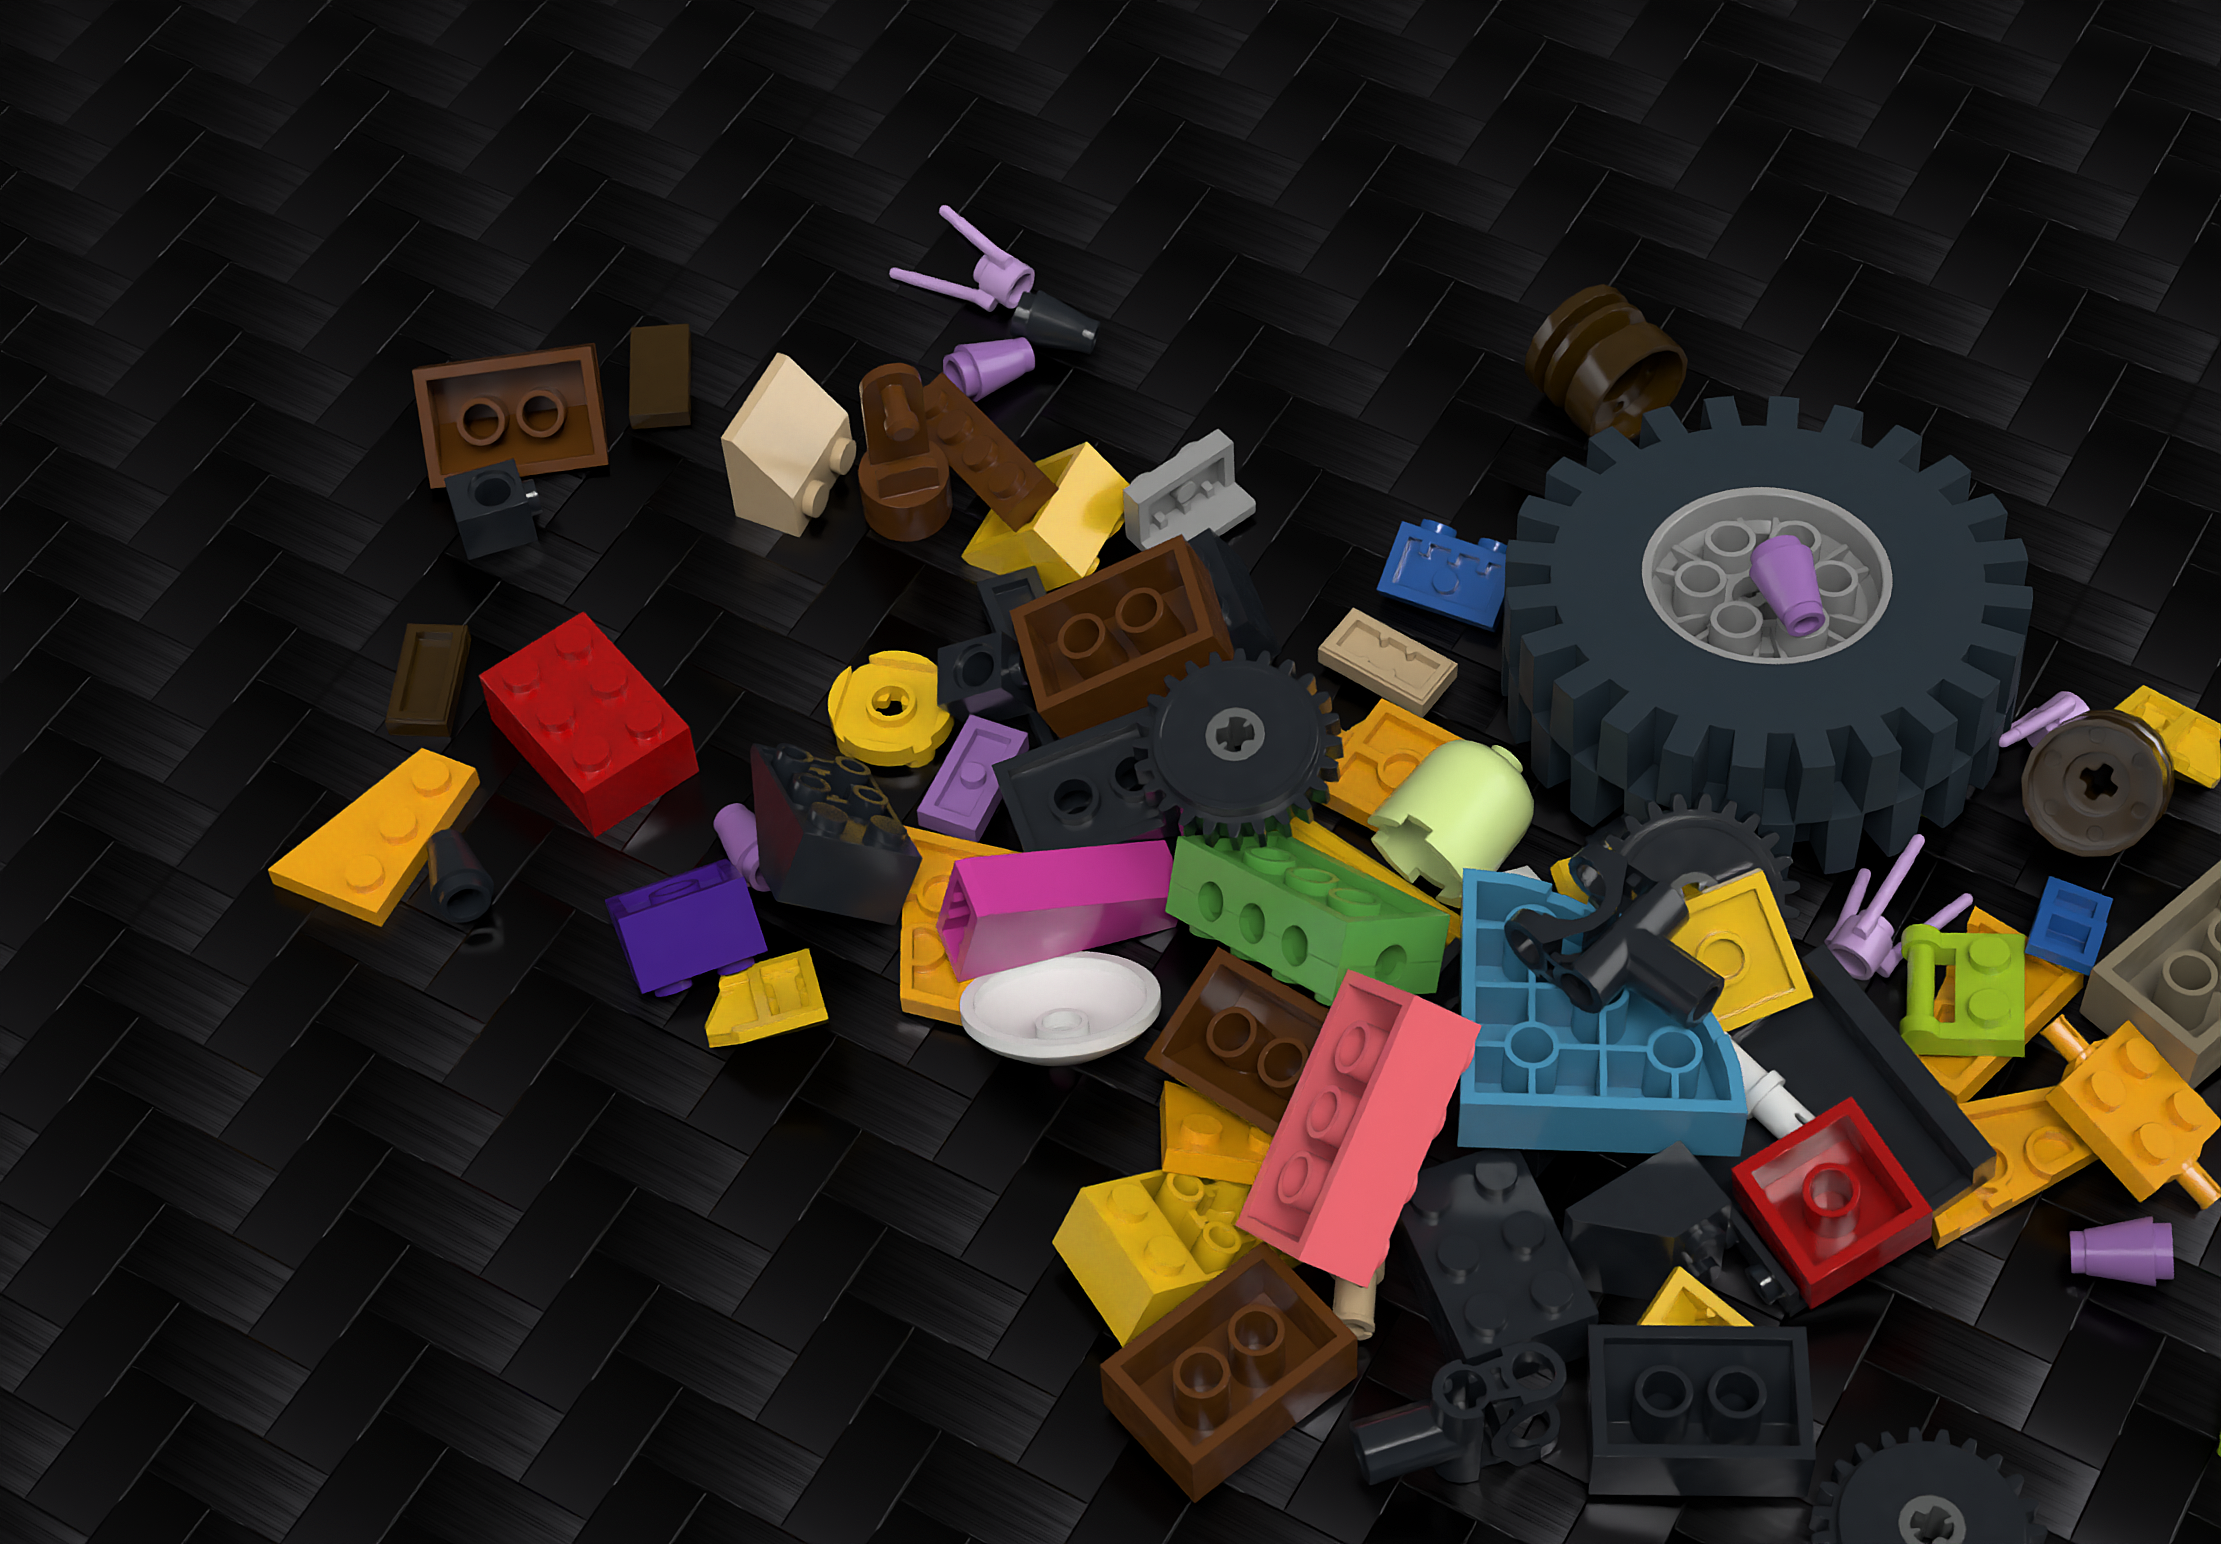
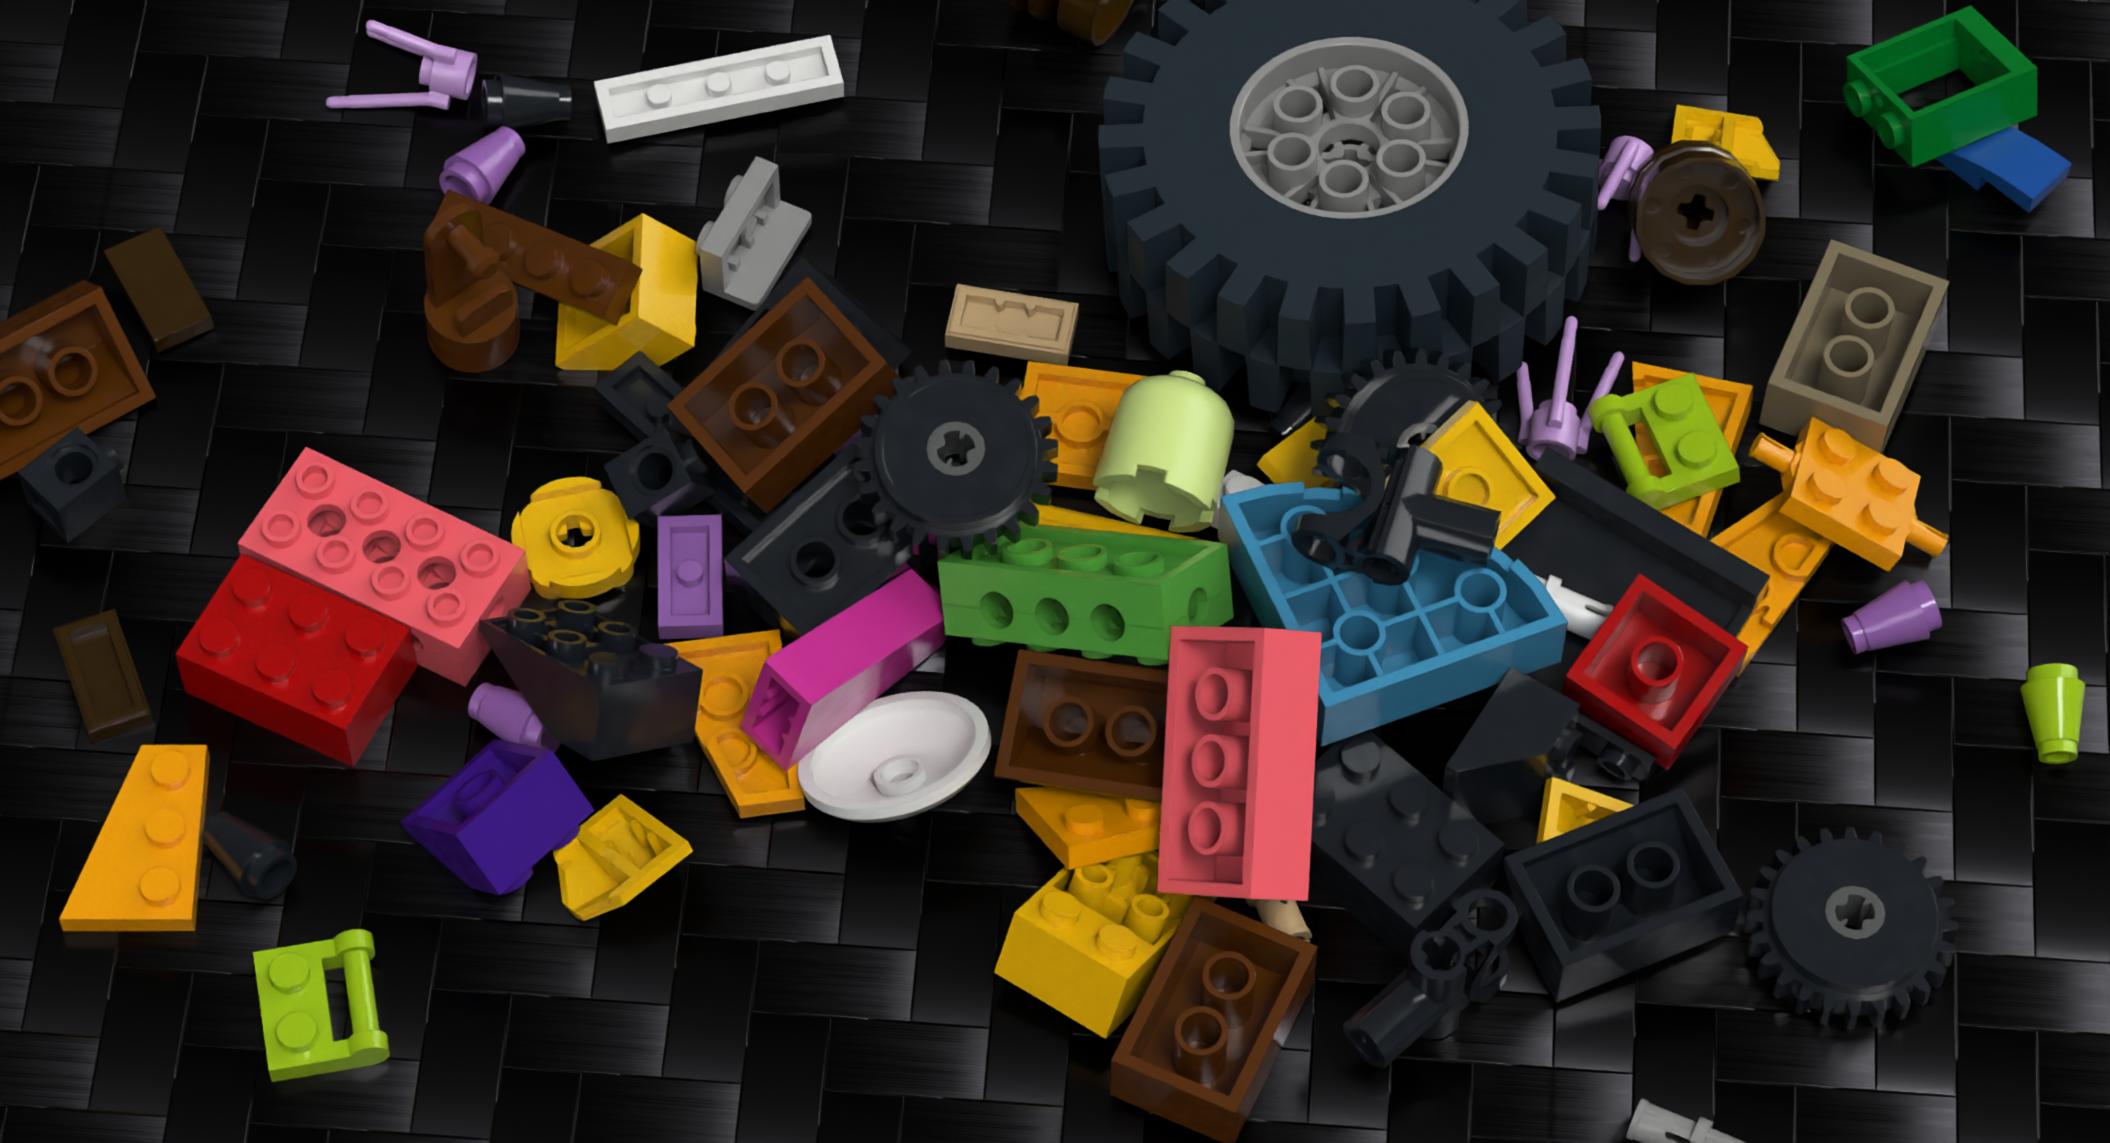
camera: 30 degrees left, 5 degrees up
tan slope [721,353,856,537] -> none
blue bracket [1377,519,1507,633] -> none
medium lavender cone [1749,535,1826,637] -> none
blue slope [2024,876,2113,976] -> none
none -> coral brick [238,447,531,687]
none -> lime plate [253,929,390,1082]
none -> white plate [594,35,844,144]

